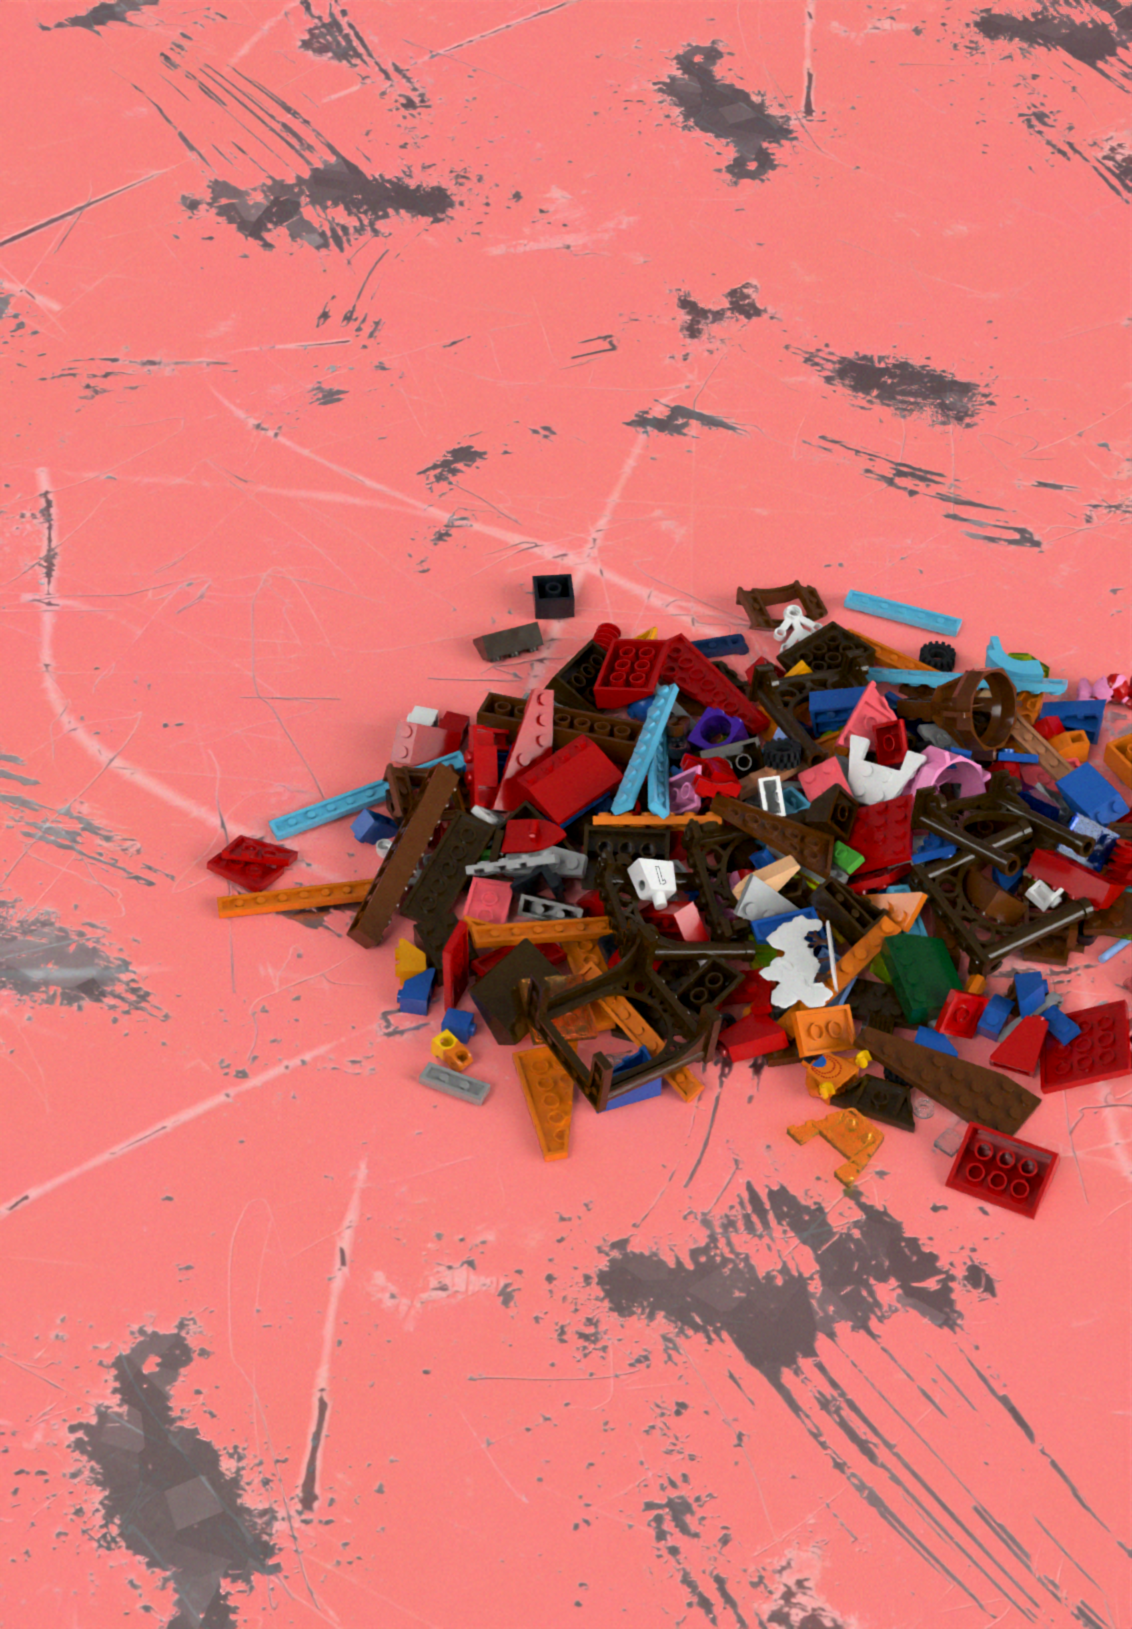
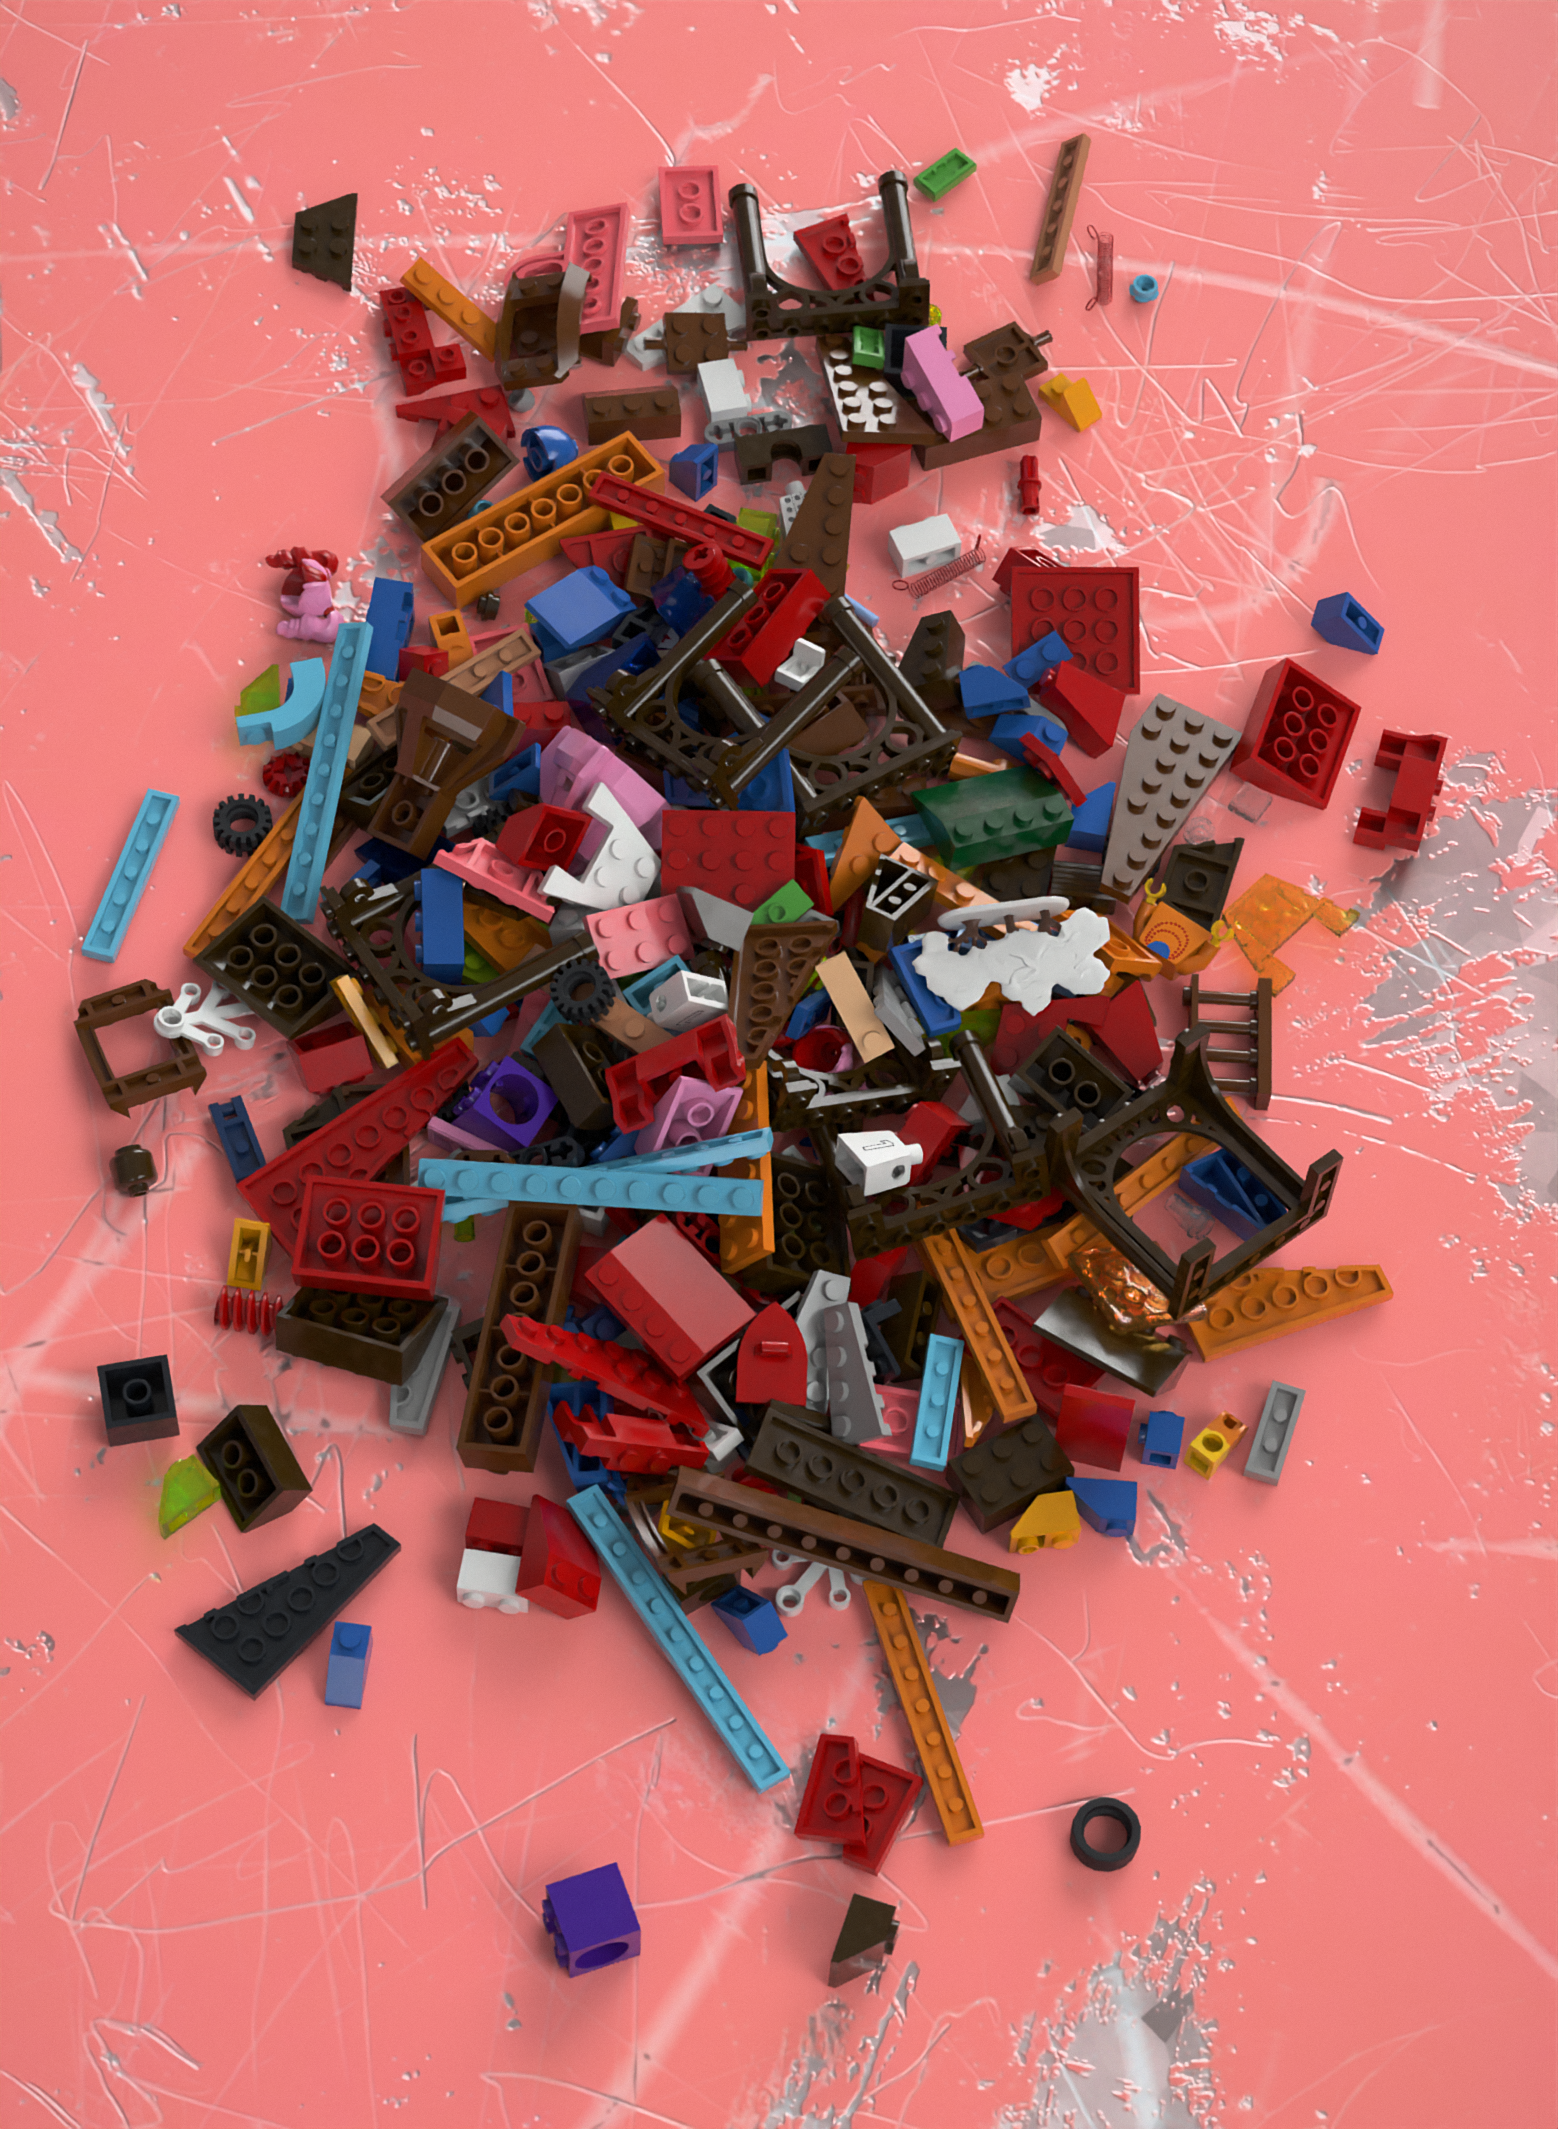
camera: 100 degrees left, 15 degrees up
none -> dark brown head [109,1144,158,1198]
none -> clear neon green slope [158,1454,221,1540]
none -> black wing [174,1523,401,1701]
none -> blue slope [325,1621,373,1710]
none -> dark brown plate [476,590,500,622]
none -> dark purple brick [541,1862,641,1978]
none -> dark brown slope [828,1893,900,1988]
none -> dark brown wedge [897,610,966,719]
none -> medium azure plate [908,1334,964,1472]
none -> black tyre [1070,1797,1141,1872]
none -> reddish brown fence [1182,974,1272,1111]
none -> blue slope [1310,592,1385,655]
none -> red bracket [1352,729,1448,852]

